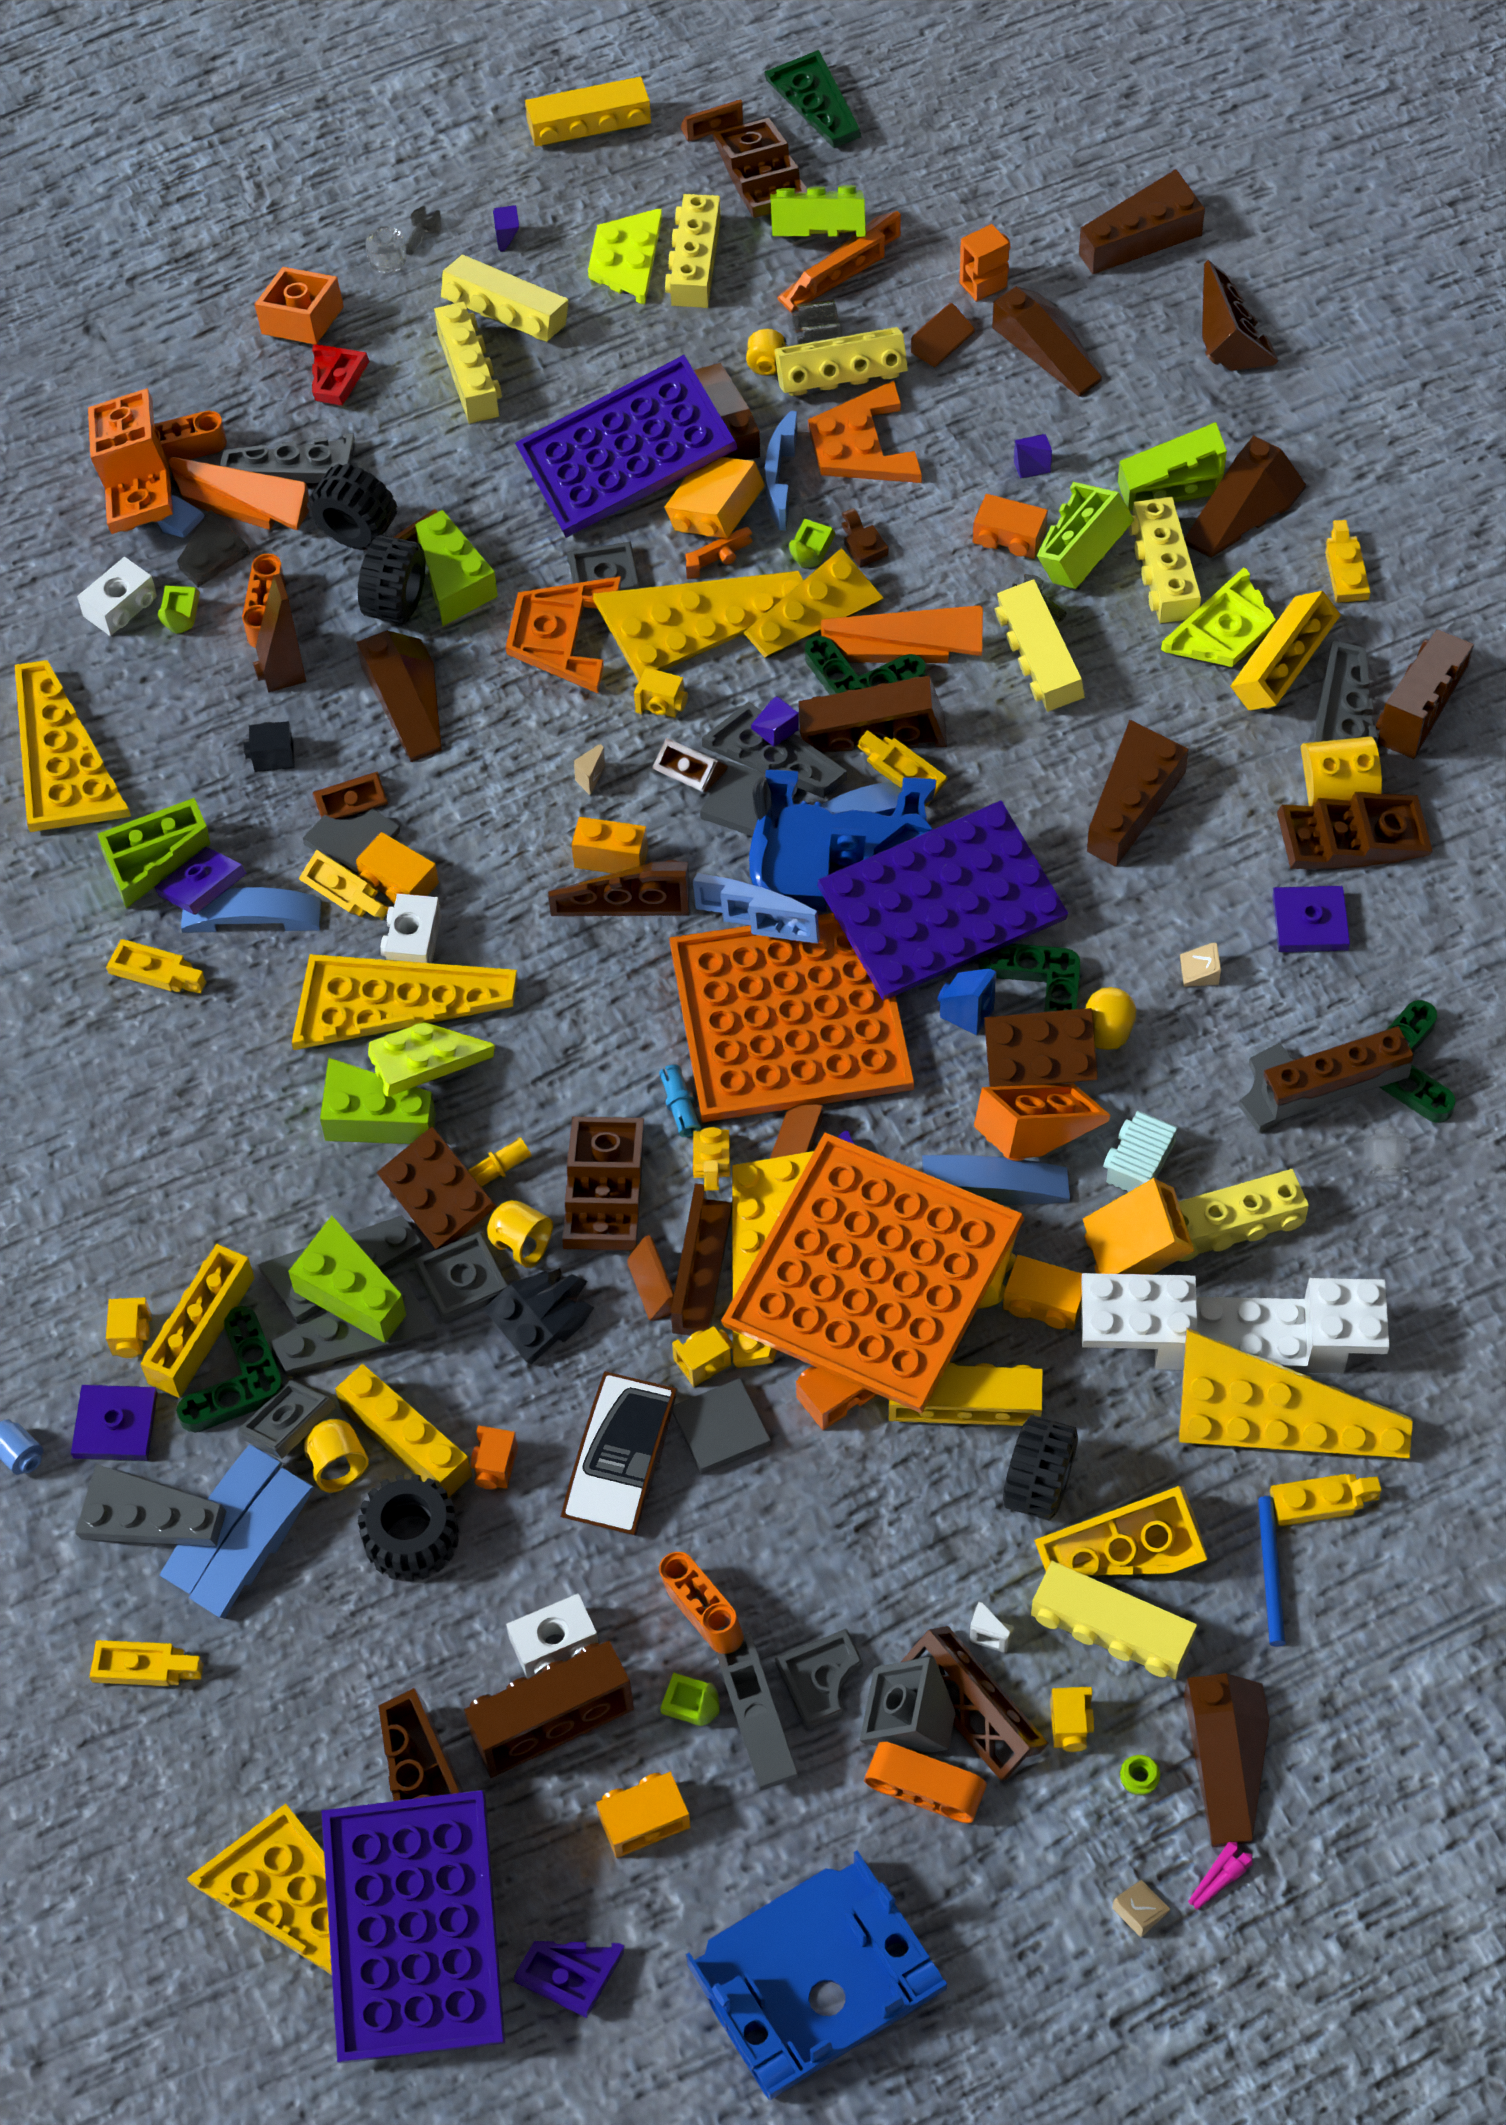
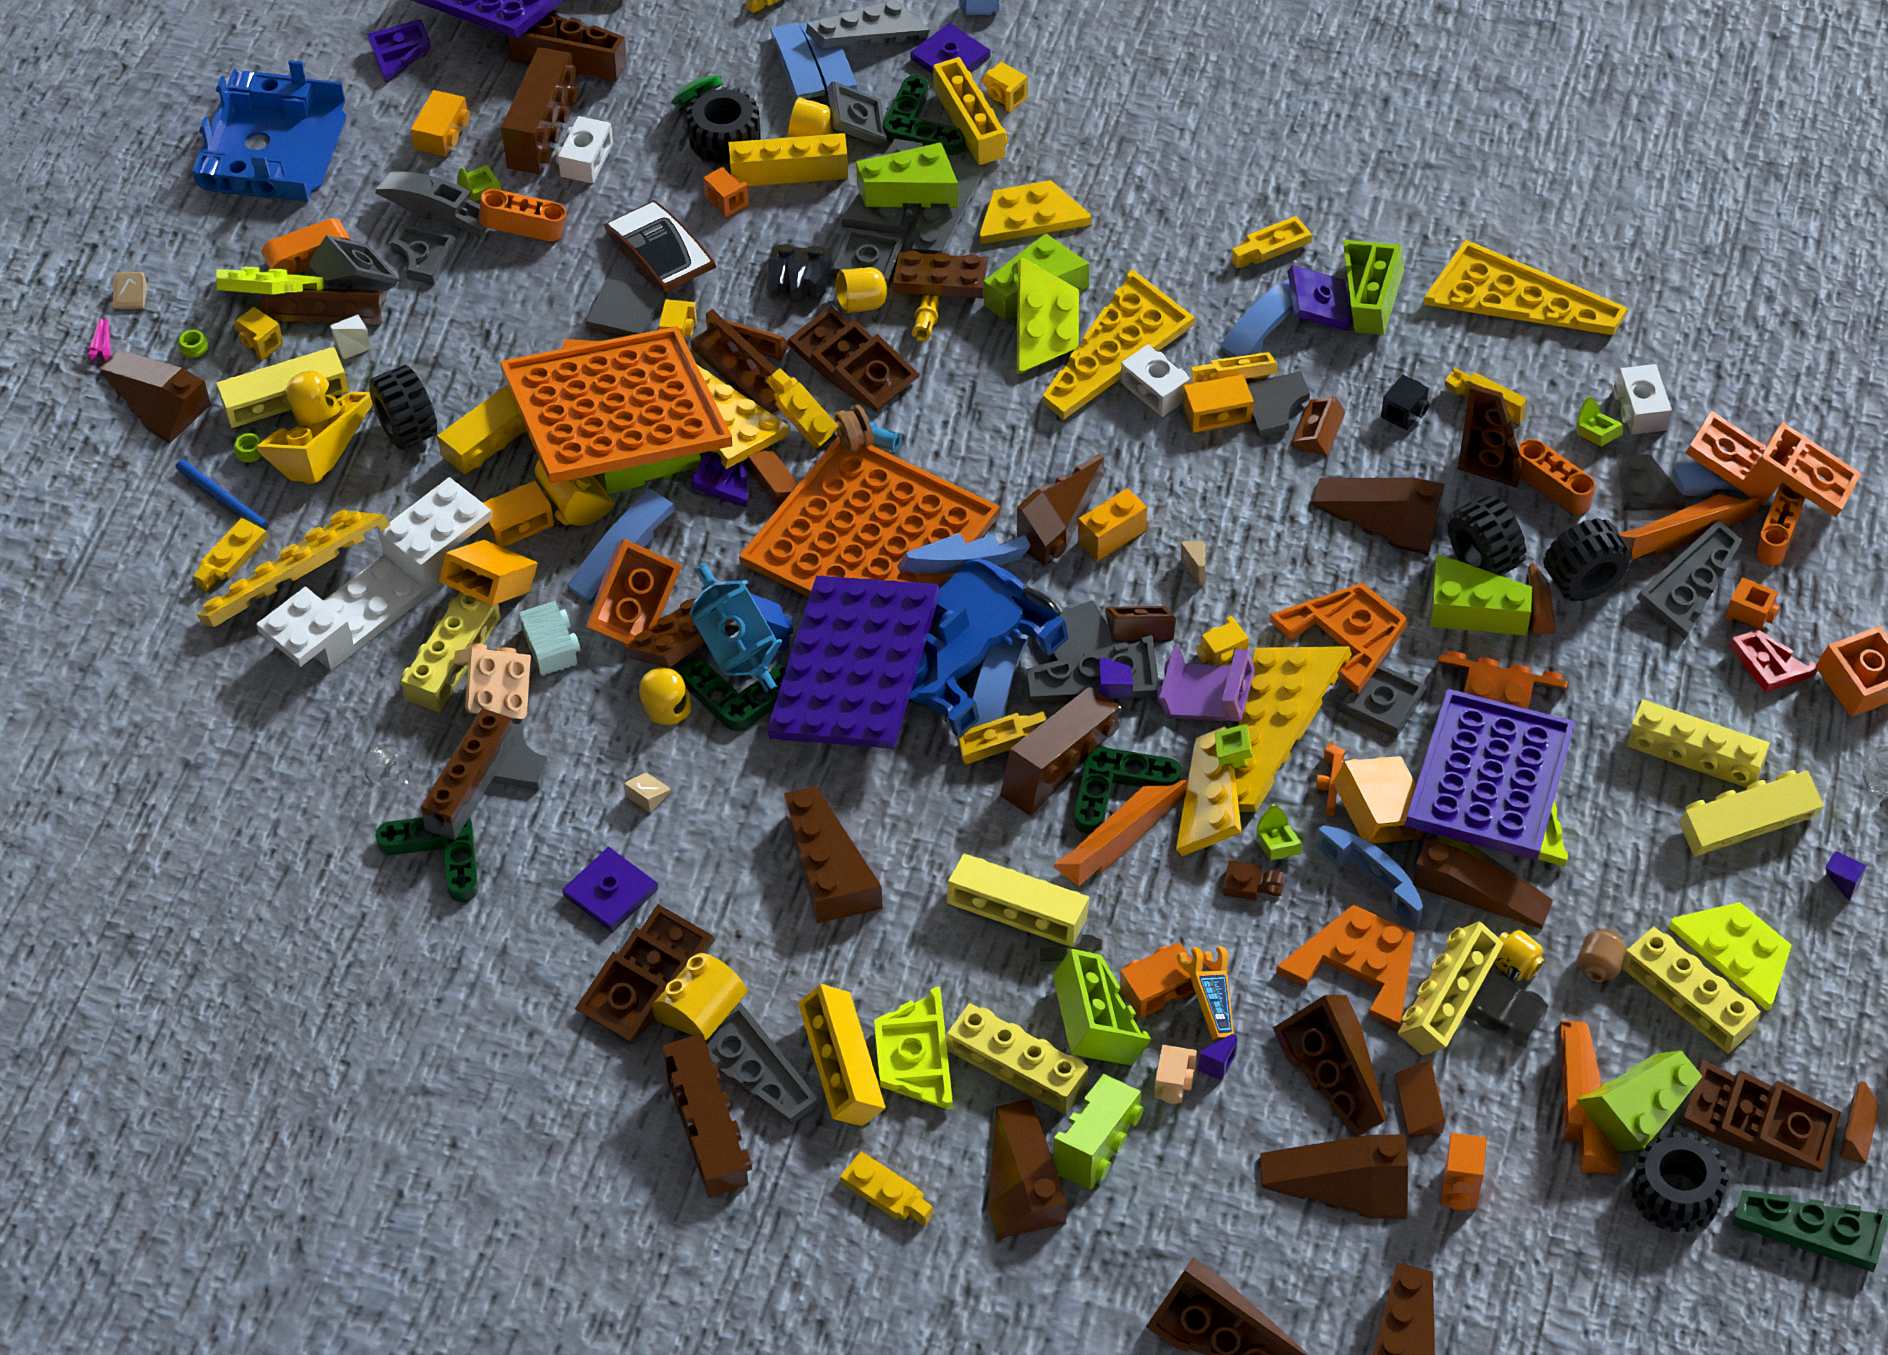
camera: 130 degrees right, 5 degrees down
none -> neon yellow wing [216,267,323,294]
none -> lime plate [234,433,262,462]
none -> yellow helmet [285,371,341,425]
none -> light nougat bracket [454,644,531,719]
none -> green dish [671,75,723,111]
none -> dark azure plate [689,563,782,693]
none -> medium nougat wheel [834,404,874,453]
none -> yellow wing [980,180,1091,245]
none -> light nougat brick [1154,1045,1197,1104]
none -> medium lavender panel [1157,647,1255,721]
none -> light orange flag [1177,946,1234,1040]
none -> lime tile [1214,724,1253,769]
none -> reddish brown wedge [1273,995,1387,1137]
none -> orange bracket [1438,651,1568,709]
none -> yellow hinge [1445,368,1526,425]
none -> medium nougat head [1577,929,1627,982]
none -> black tyre [1631,1132,1728,1232]
none -> orange brick [1725,577,1780,630]

